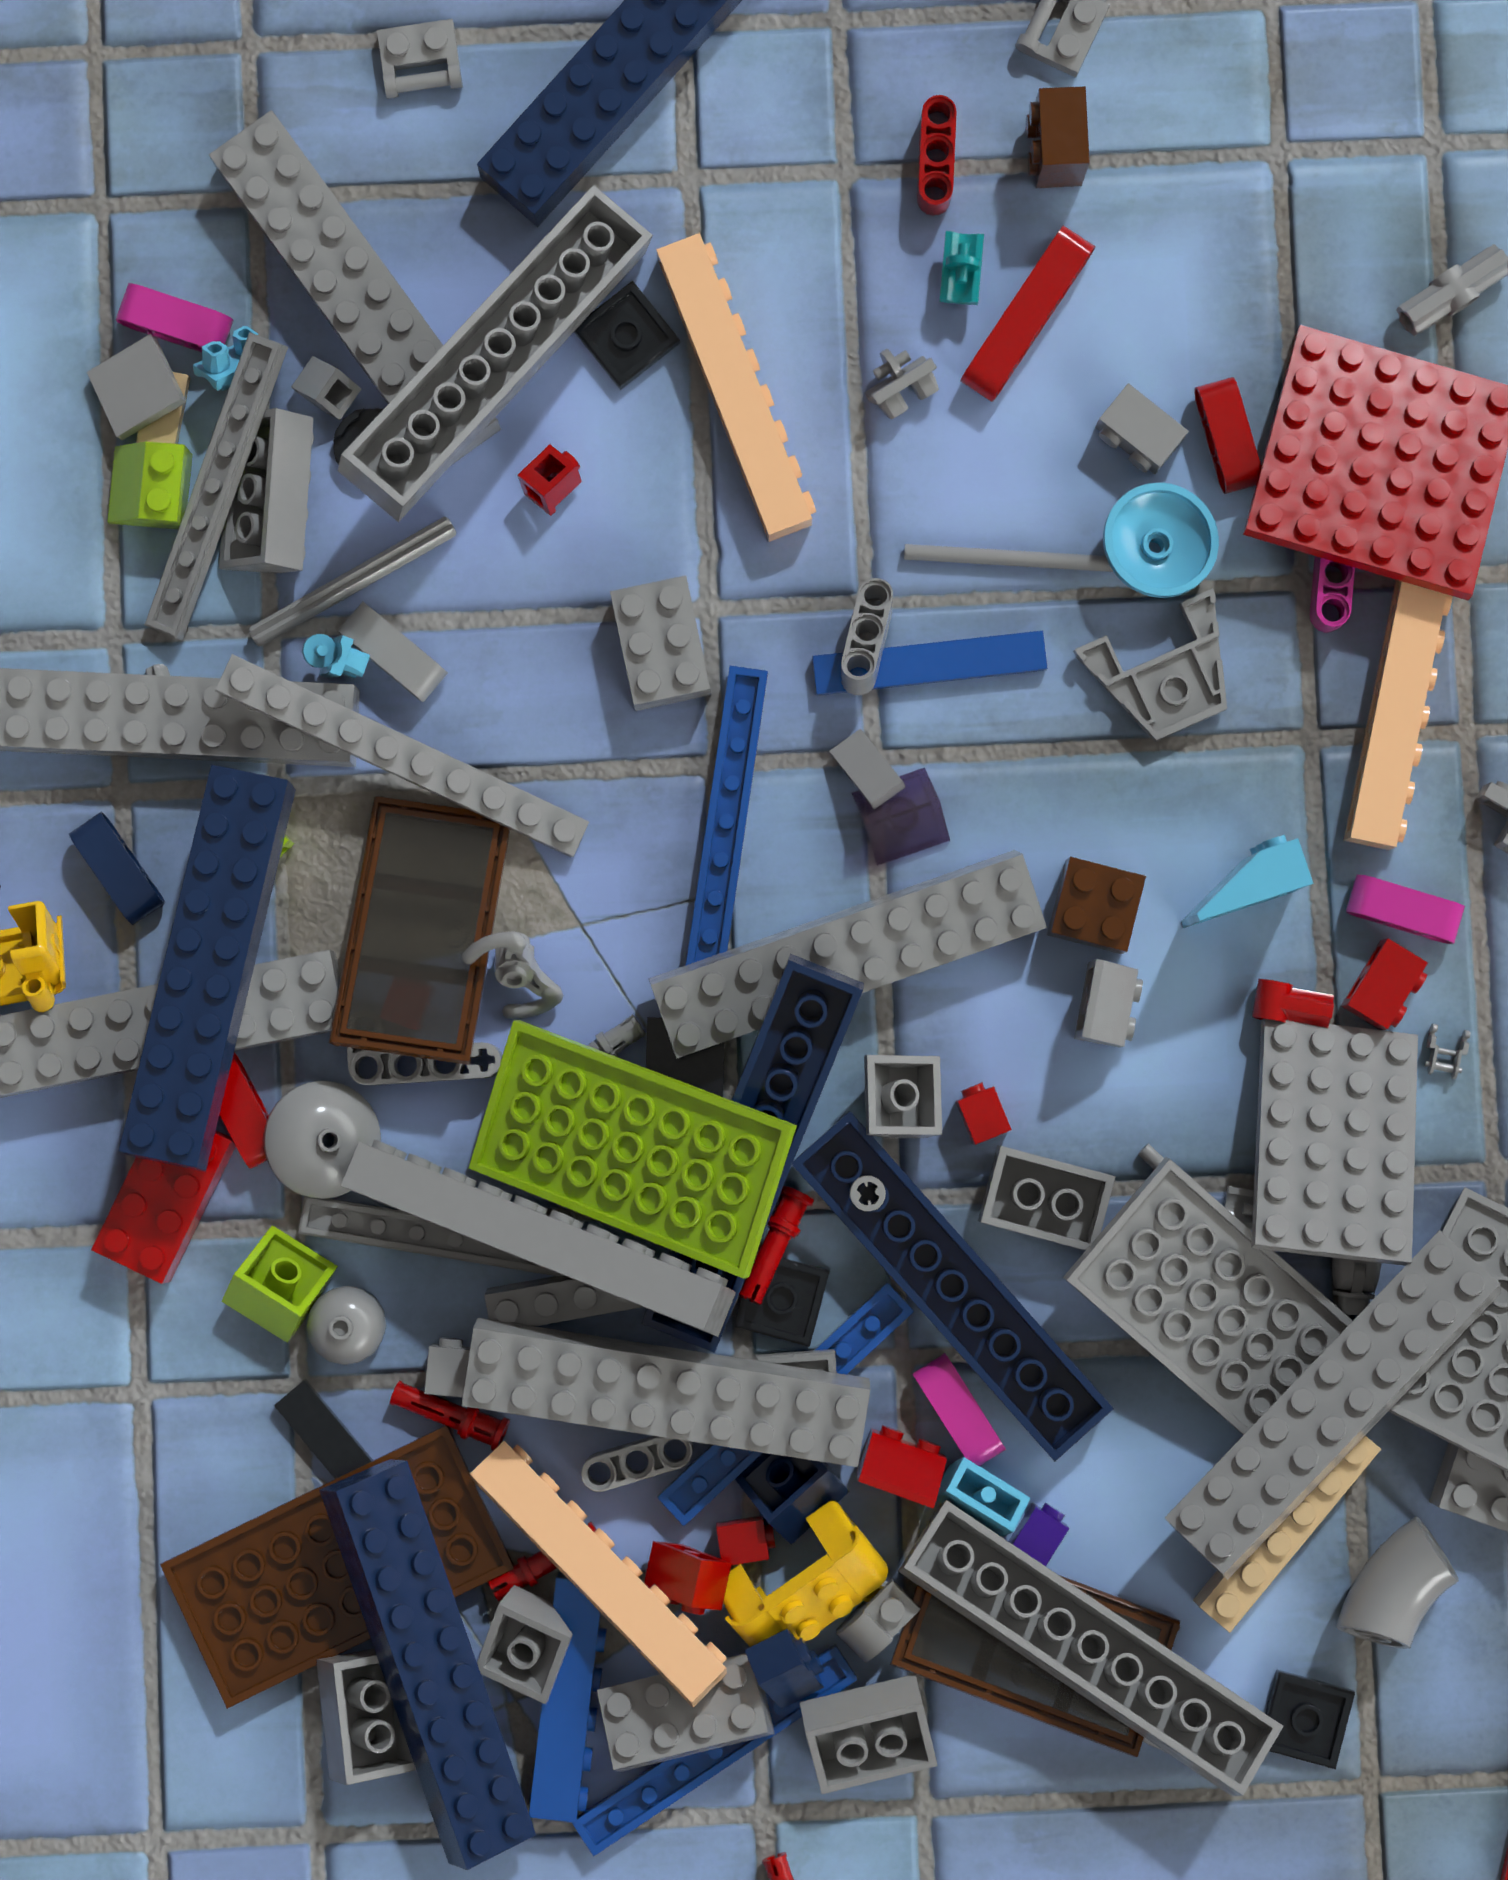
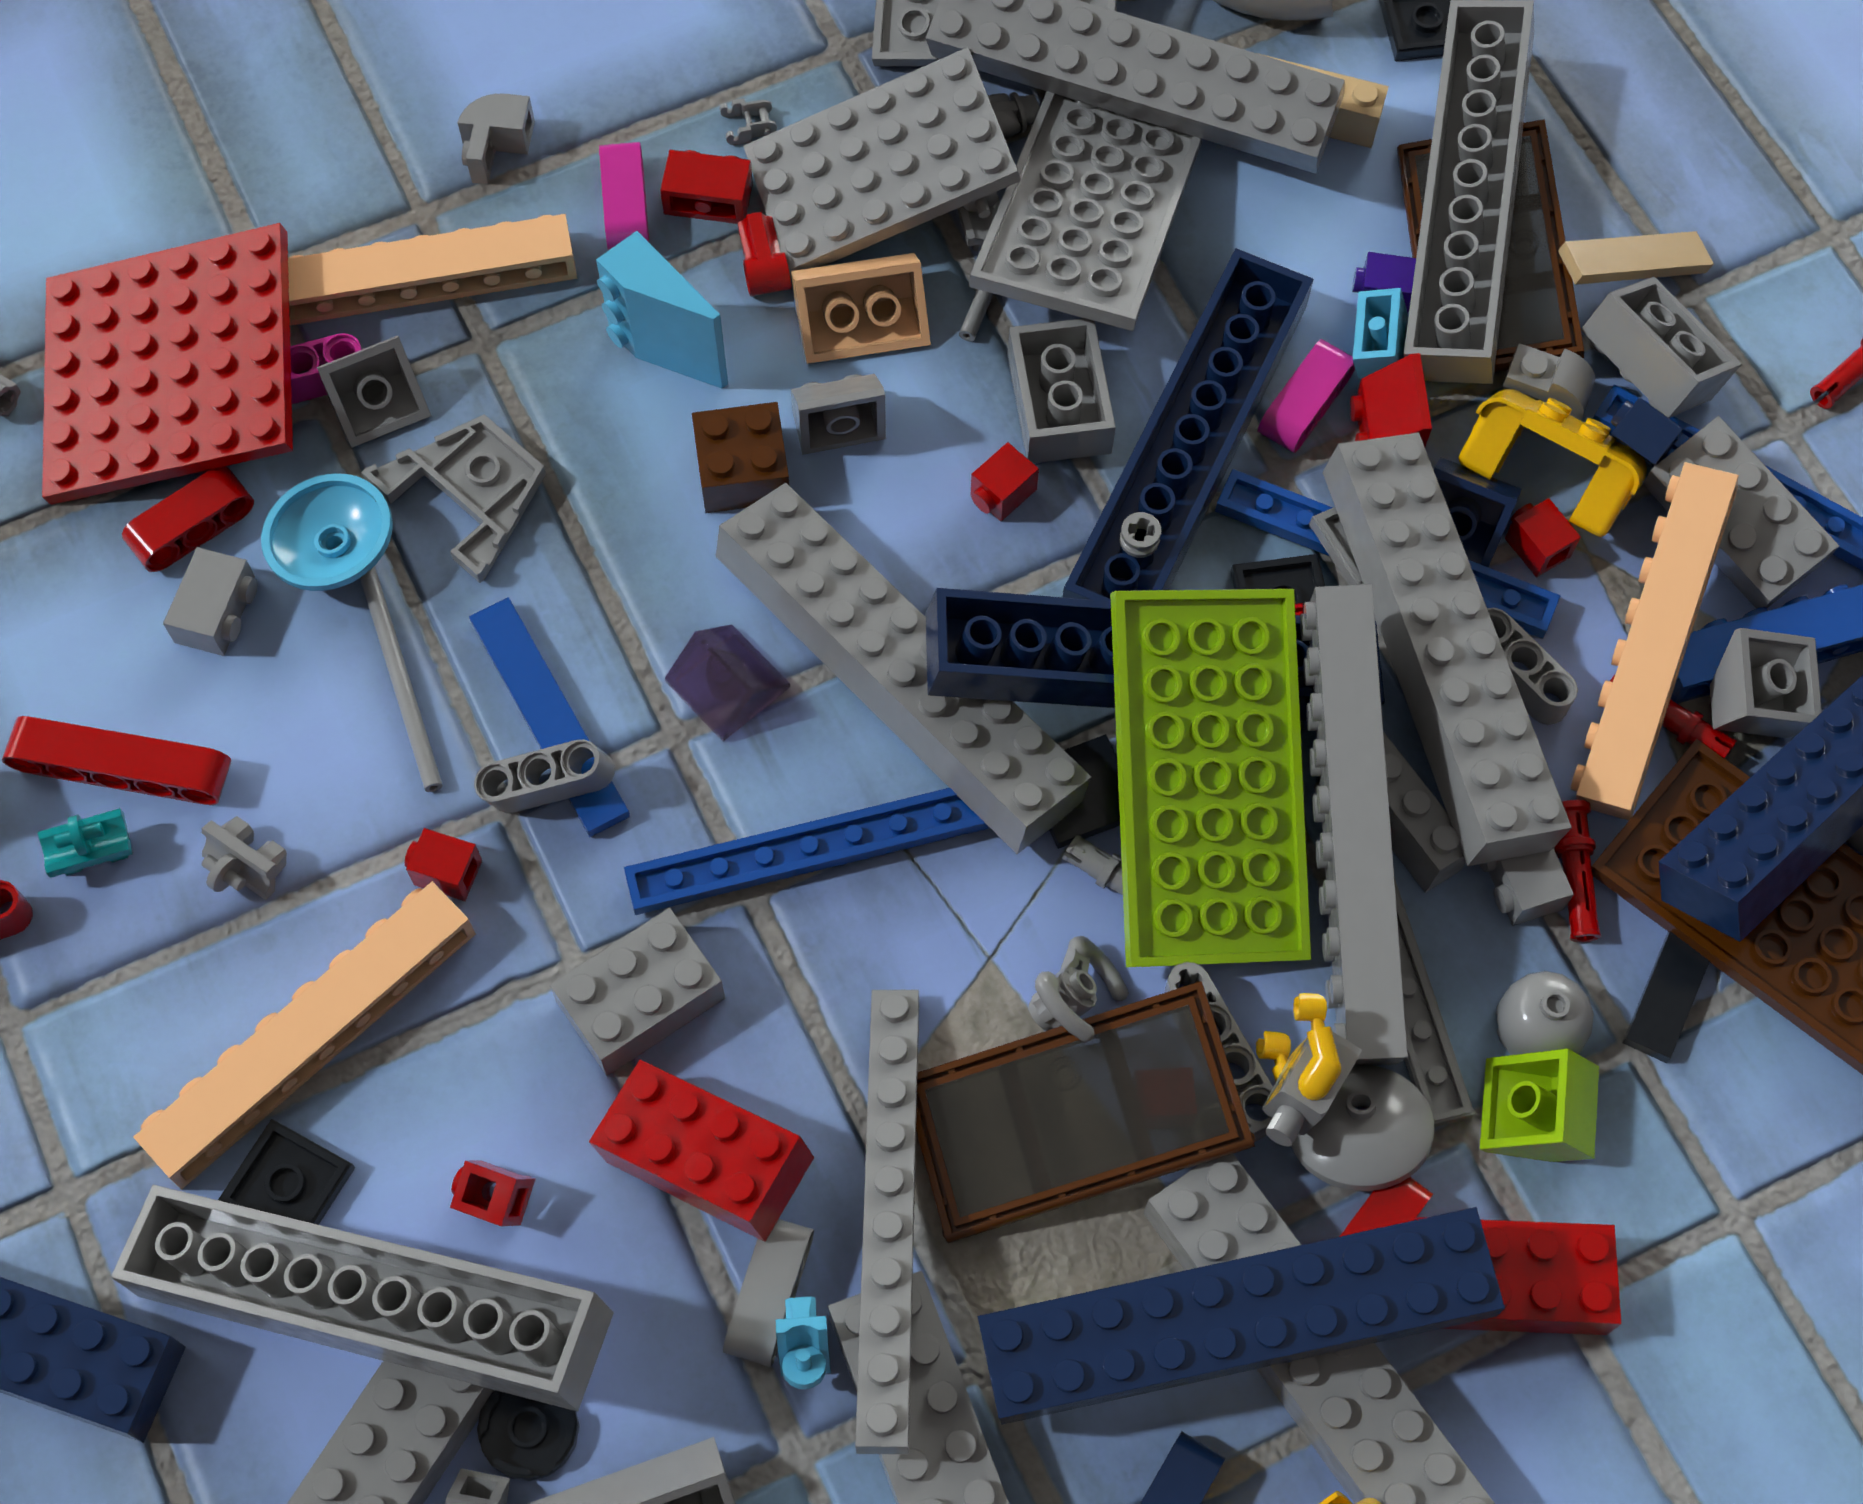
camera: 115 degrees left, 20 degrees down
light grey axle [248,517,456,646] -> none
red brick [644,1541,732,1615] -> none
light grey tile [829,729,905,810] -> none
light grey slope [864,1055,942,1138] -> none
none -> light grey slope [317,336,431,448]
none -> red brick [404,828,482,901]
none -> red brick [589,1059,814,1242]
none -> light nougat slope [791,253,931,364]
none -> torso [1256,993,1362,1147]
none -> tan tile [1558,231,1714,285]

